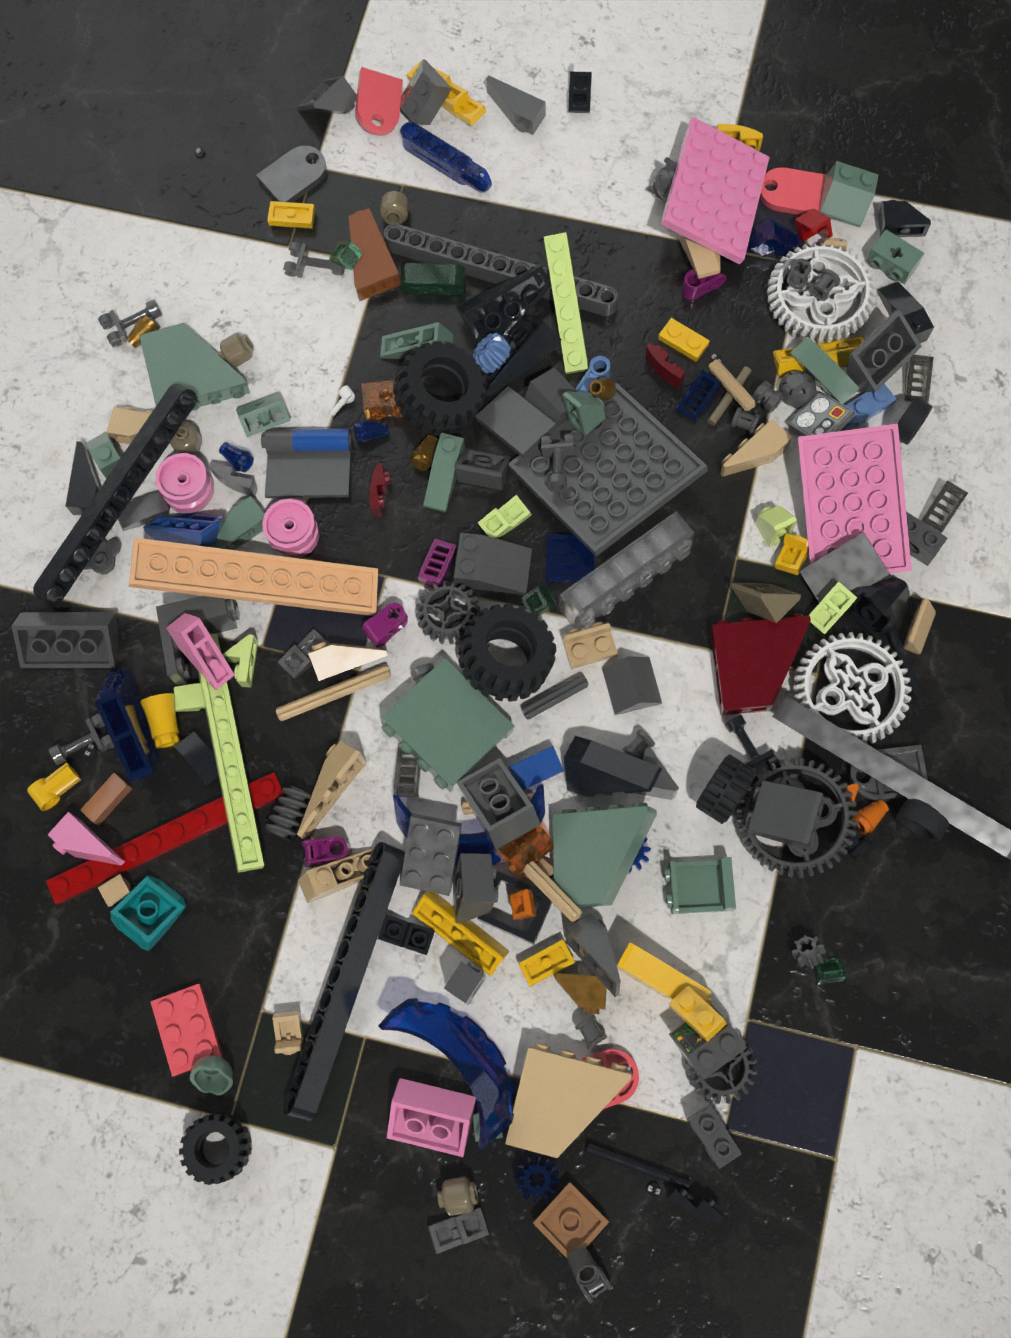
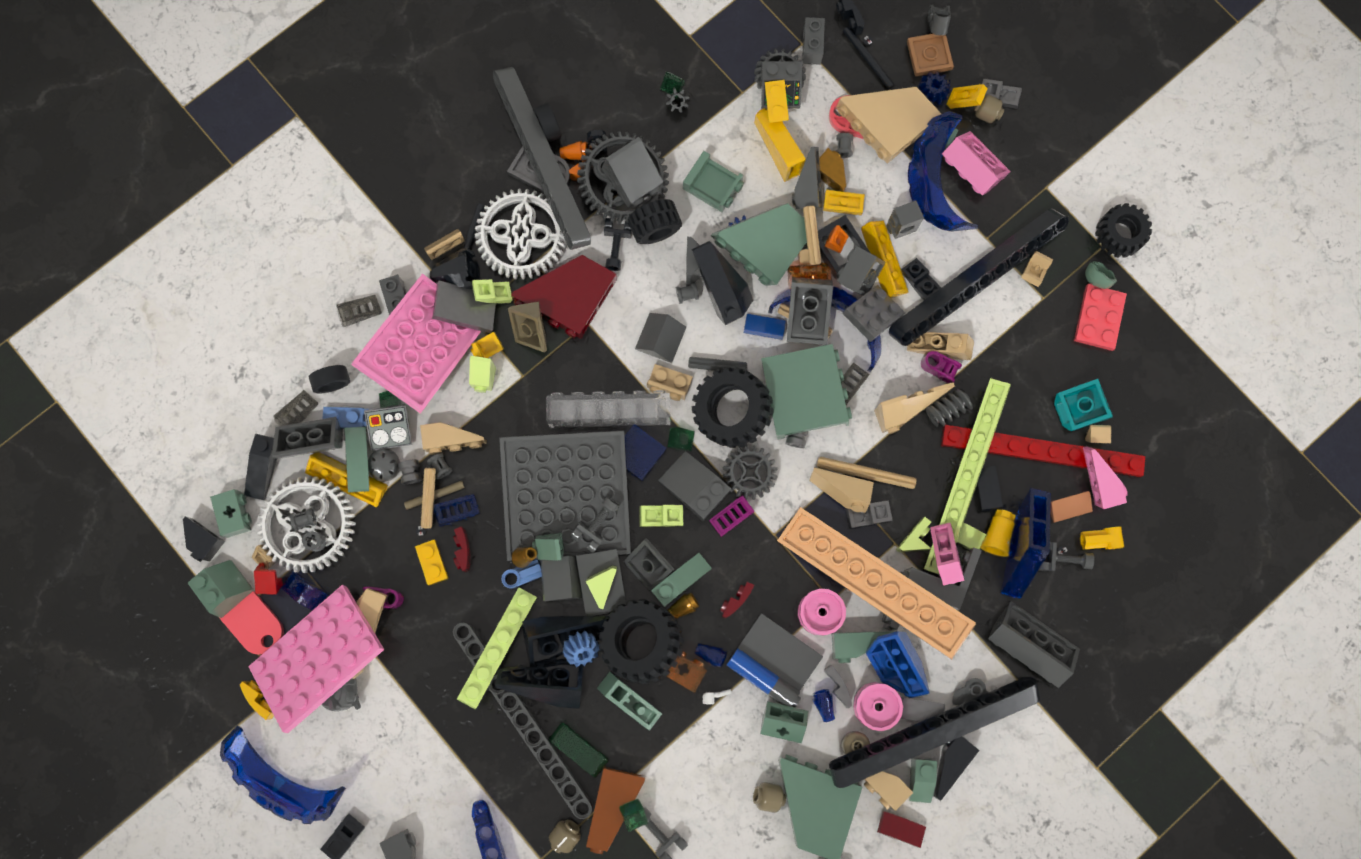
camera: 155 degrees left, 5 degrees up
magenta piece [361,603,408,648] -> none
none -> clear blue windscreen [220,725,346,824]
none -> yellowish green slope [586,566,617,609]
none -> dark red slope [877,811,926,848]
none -> yellow plate [946,84,988,109]

